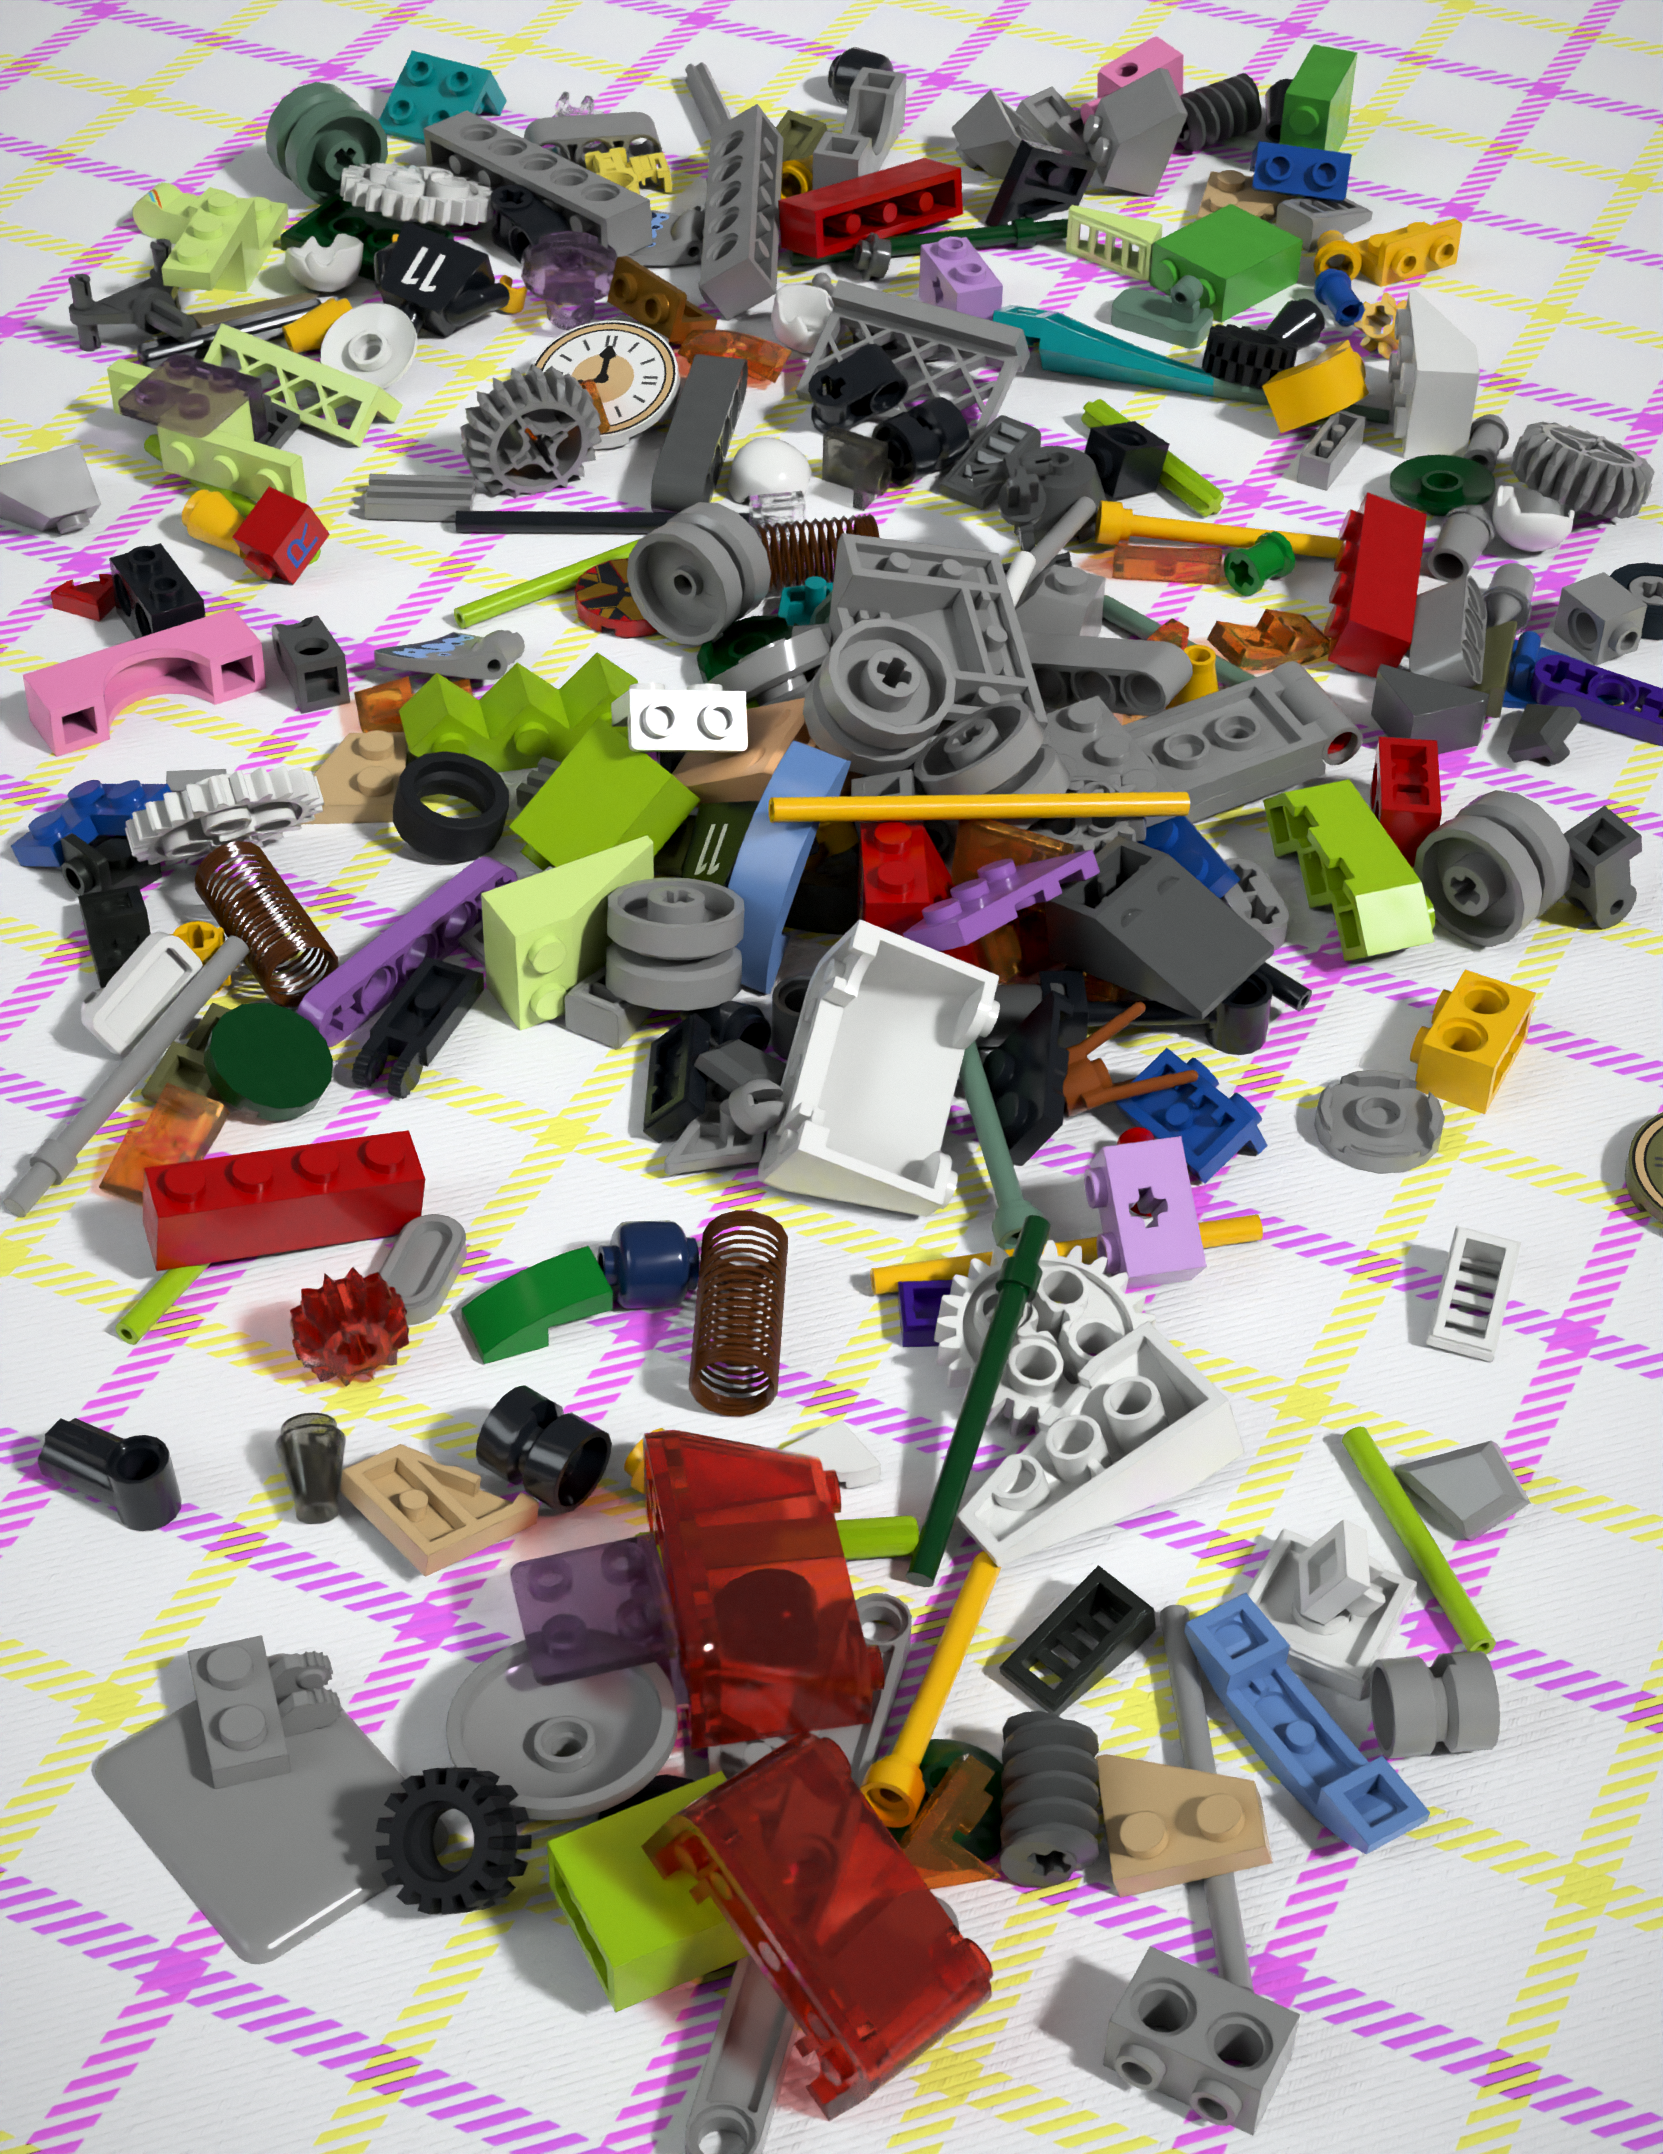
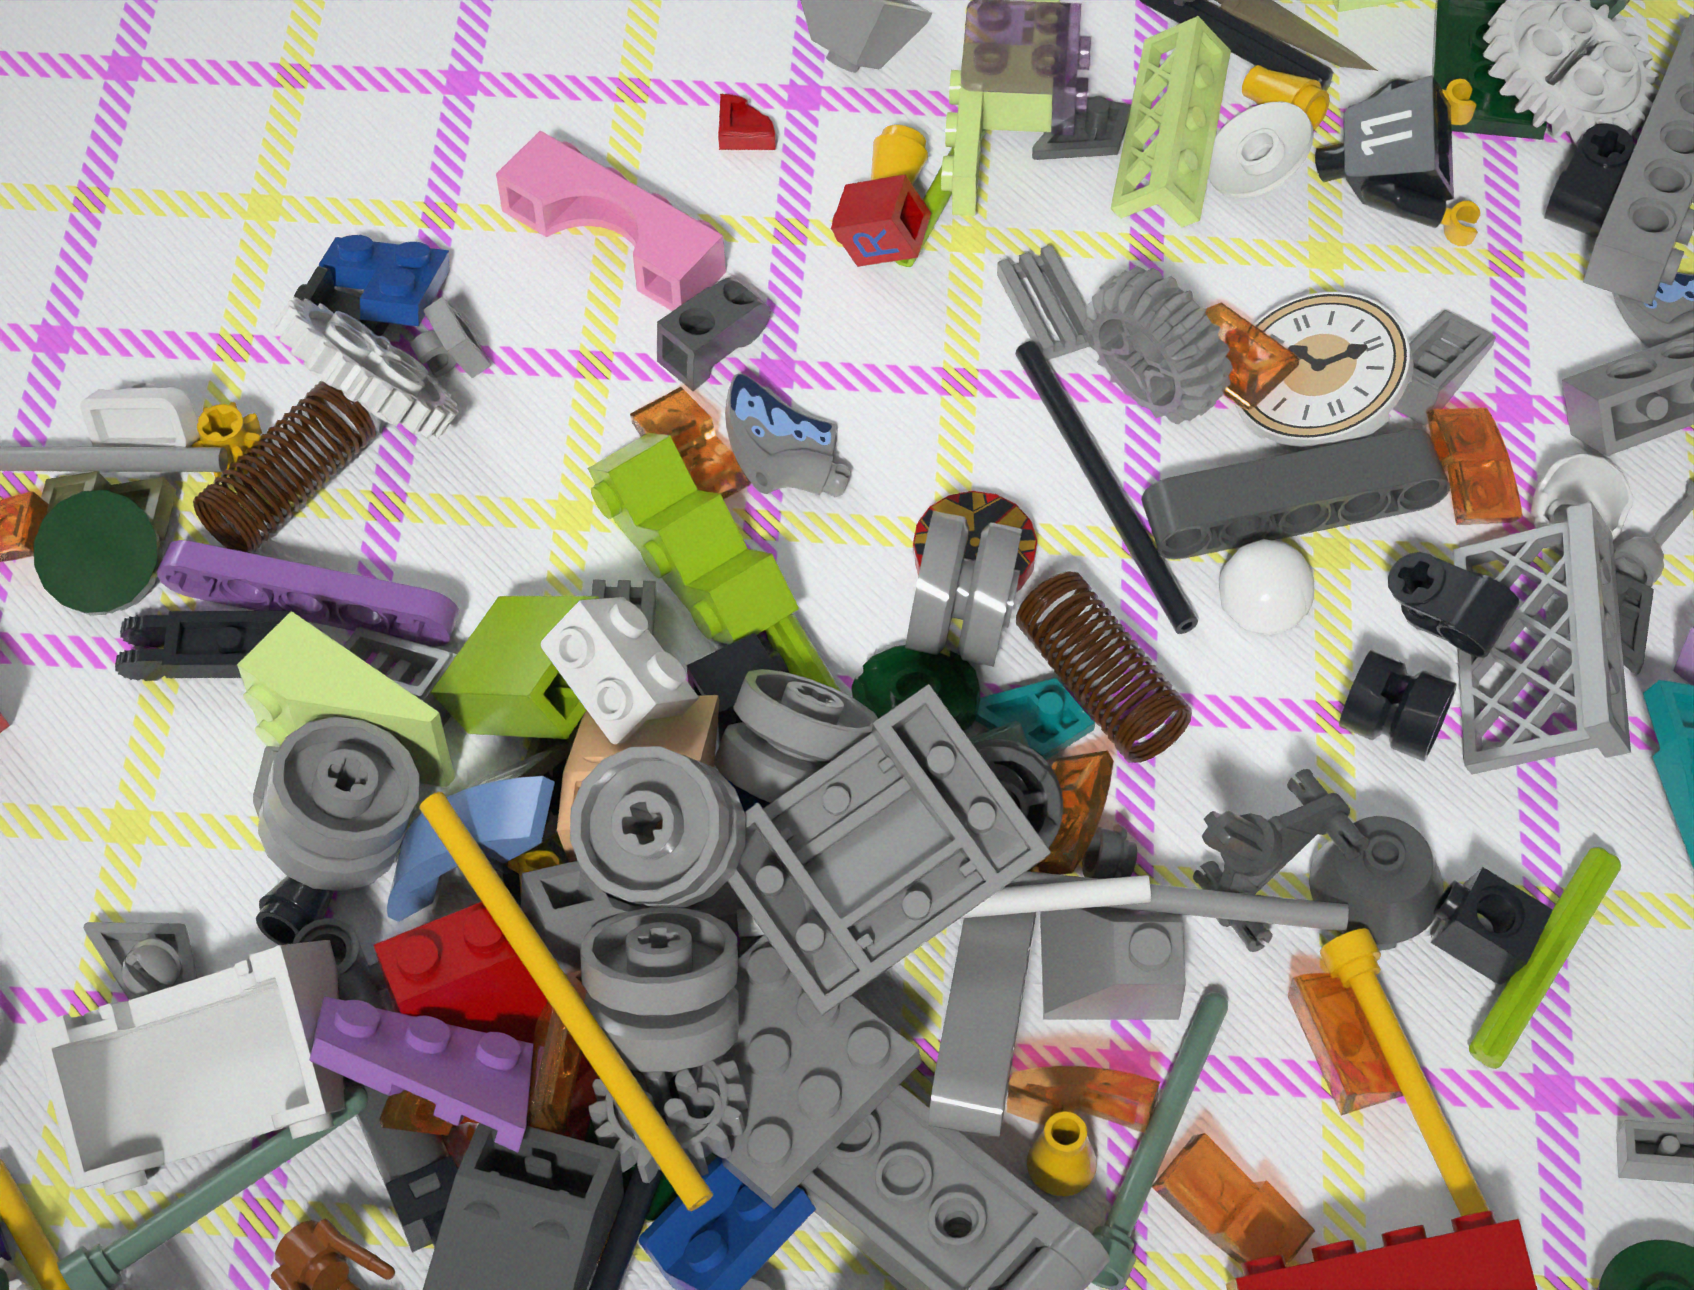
camera: 70 degrees right, 15 degrees up
pearl dark grey slope [78,885,151,988] -> none
black brick [109,543,206,639] -> none
white hair [285,234,364,292] -> none
tan wing [301,730,408,825] -> none
black tyre [393,751,509,862] -> none
lime piece [454,538,641,629] -> none
clear purple tile [521,231,618,330] -> none
pearl gold bracket [607,256,718,345] -> none
black plate [643,1013,711,1144] -> none
dark grey piece [694,1039,786,1102] -> none
clear tile [749,491,806,551] -> none
clear smoke bracket [822,426,892,511] -> none
dark grey slope [939,415,1041,510] -> none
black wing [982,990,1074,1166] -> none
green bush [1224,531,1296,596] -> none

